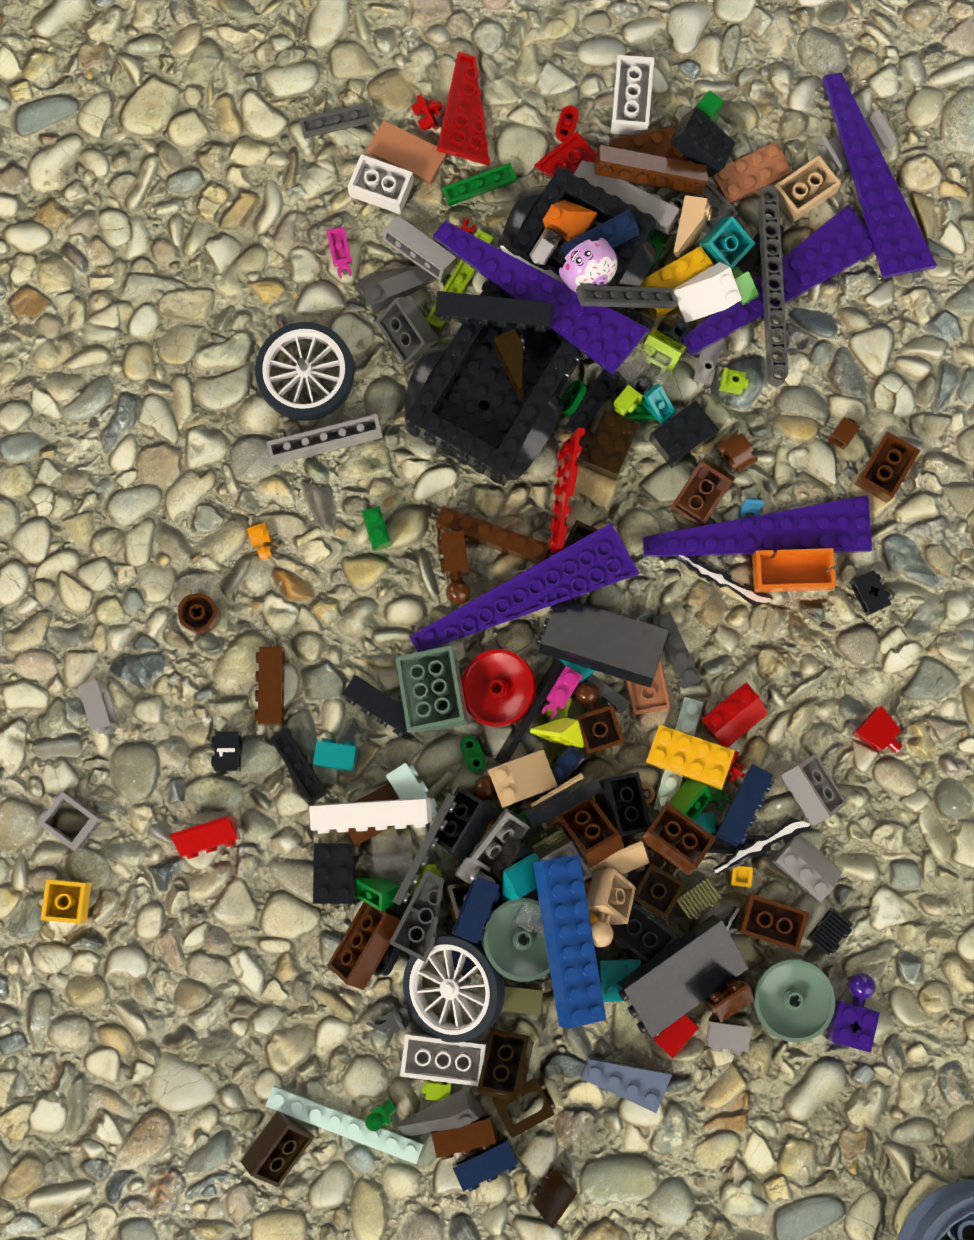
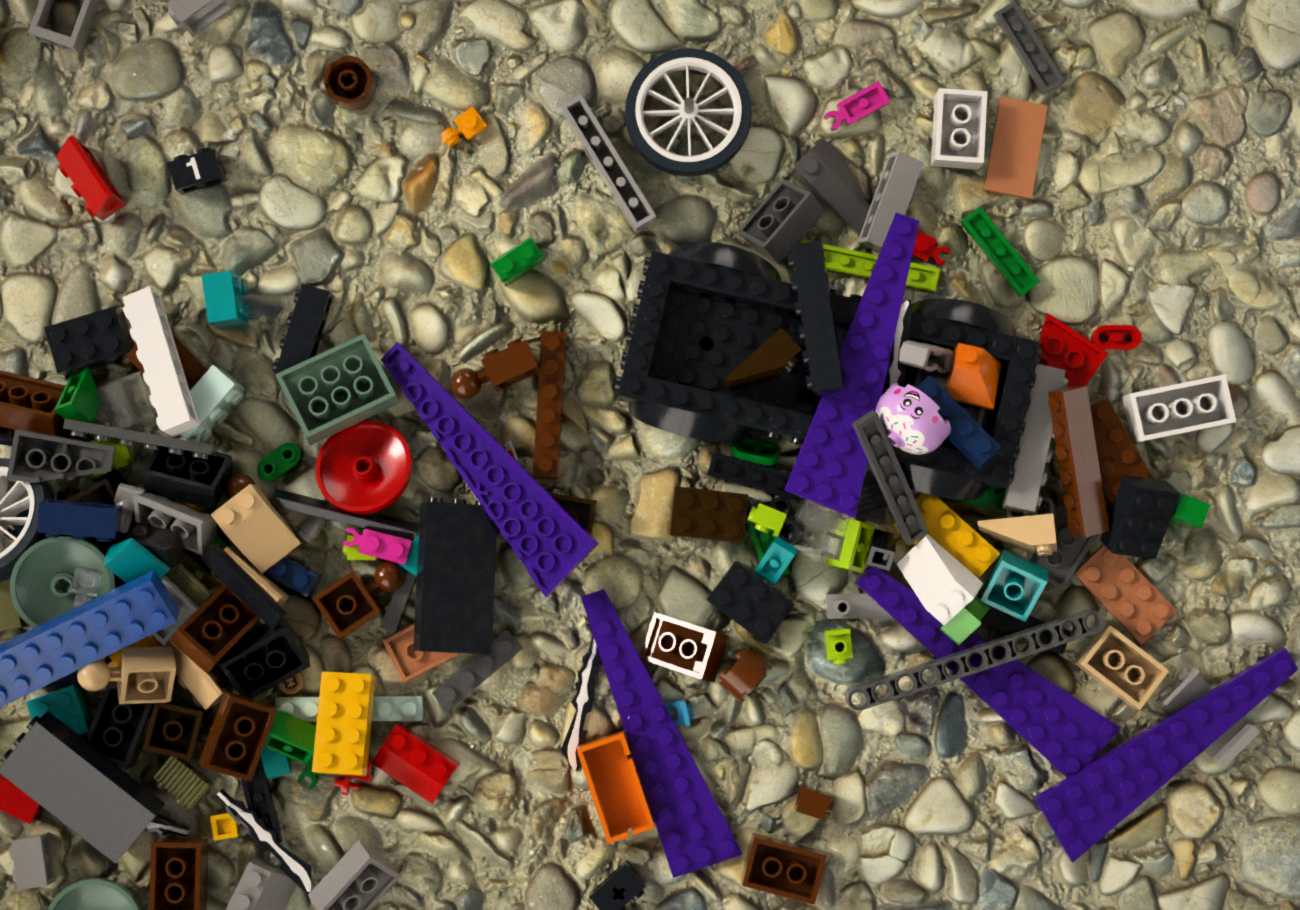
camera: 70 degrees right, 5 degrees up
reddish brown brick [255,646,285,725] -> none
black plate [270,728,328,804] -> none
red hips [411,94,443,131] -> none
red wing [436,51,490,166] -> none
neon yellow slope [530,718,584,748] -> none
red wing [548,427,585,555] -> none
reddish brown slope [705,978,754,1023] -> none
dark blue brick [715,764,774,847] -> none

